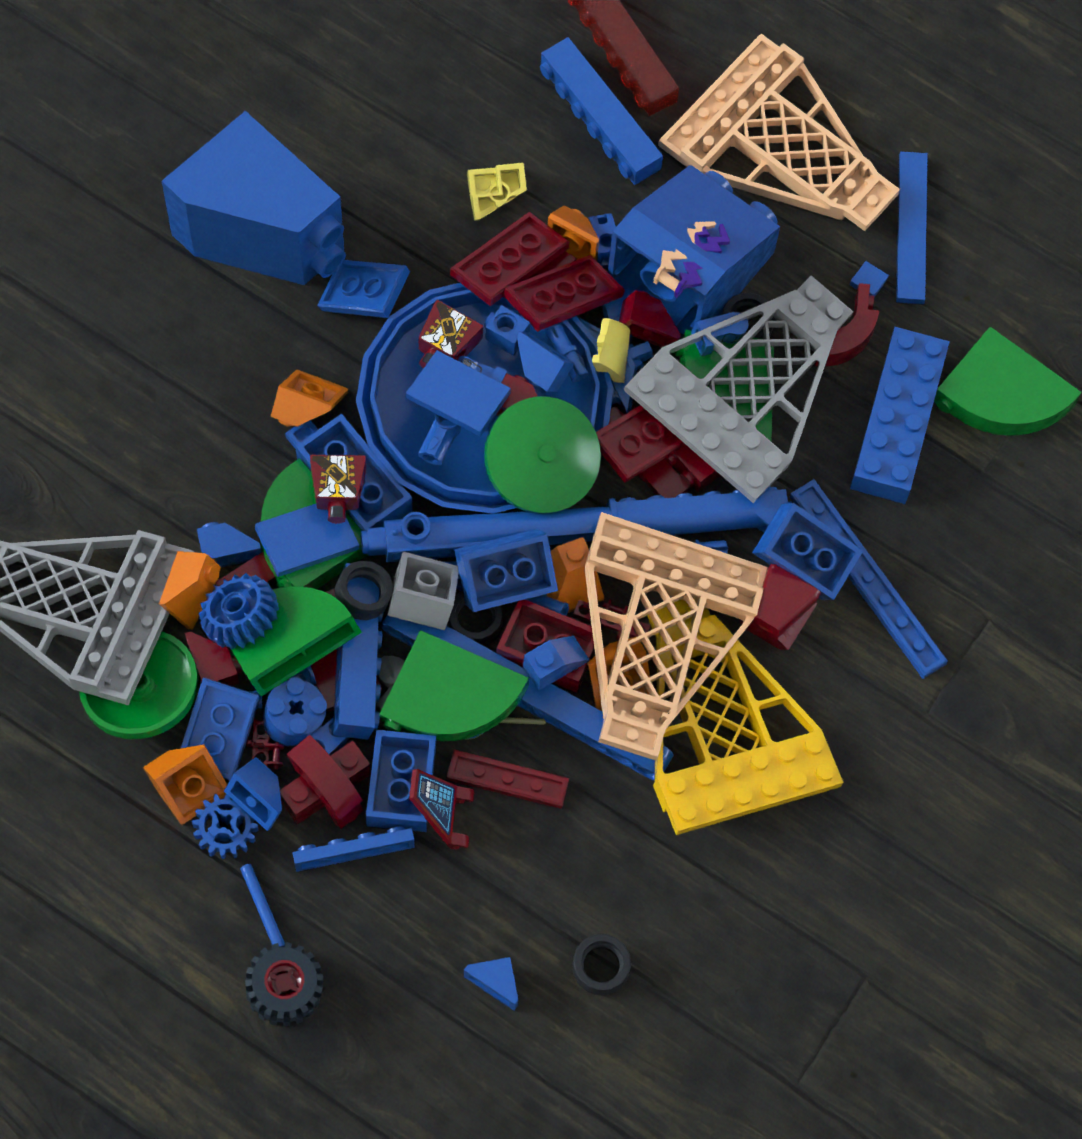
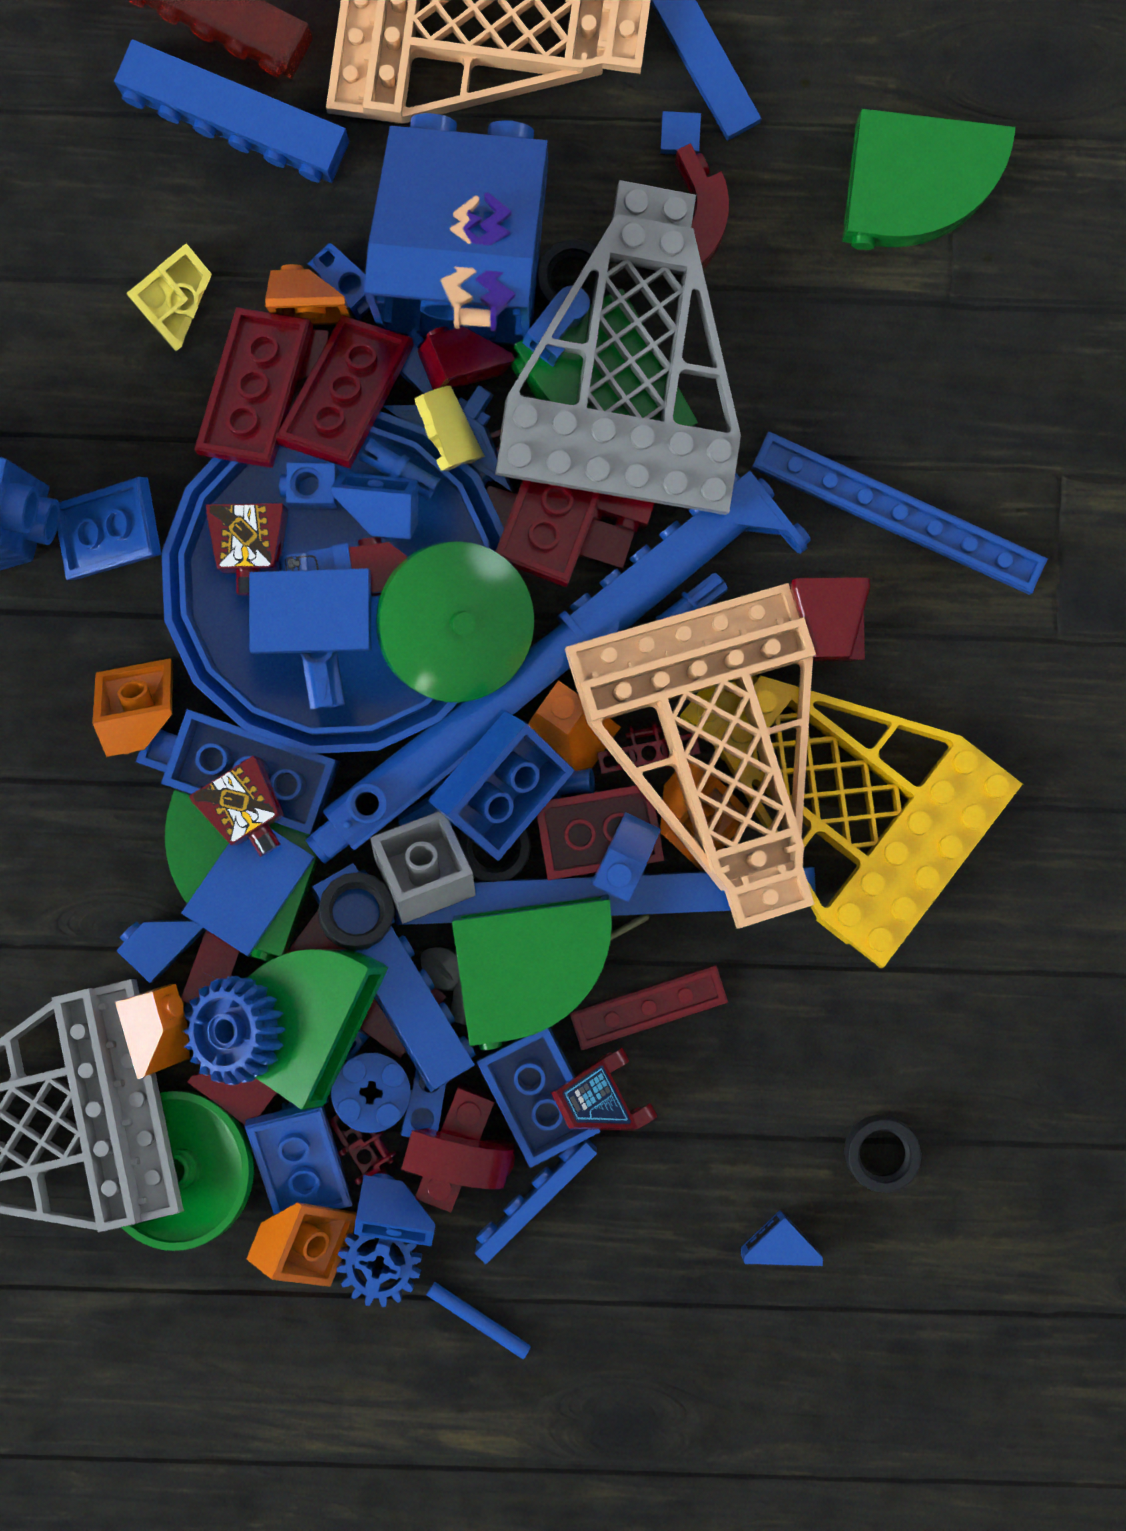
camera: 30 degrees left, 20 degrees up
black wheel [245,942,323,1026] -> none
blue brick [752,503,863,600] -> none
blue brick [850,327,950,504] -> none

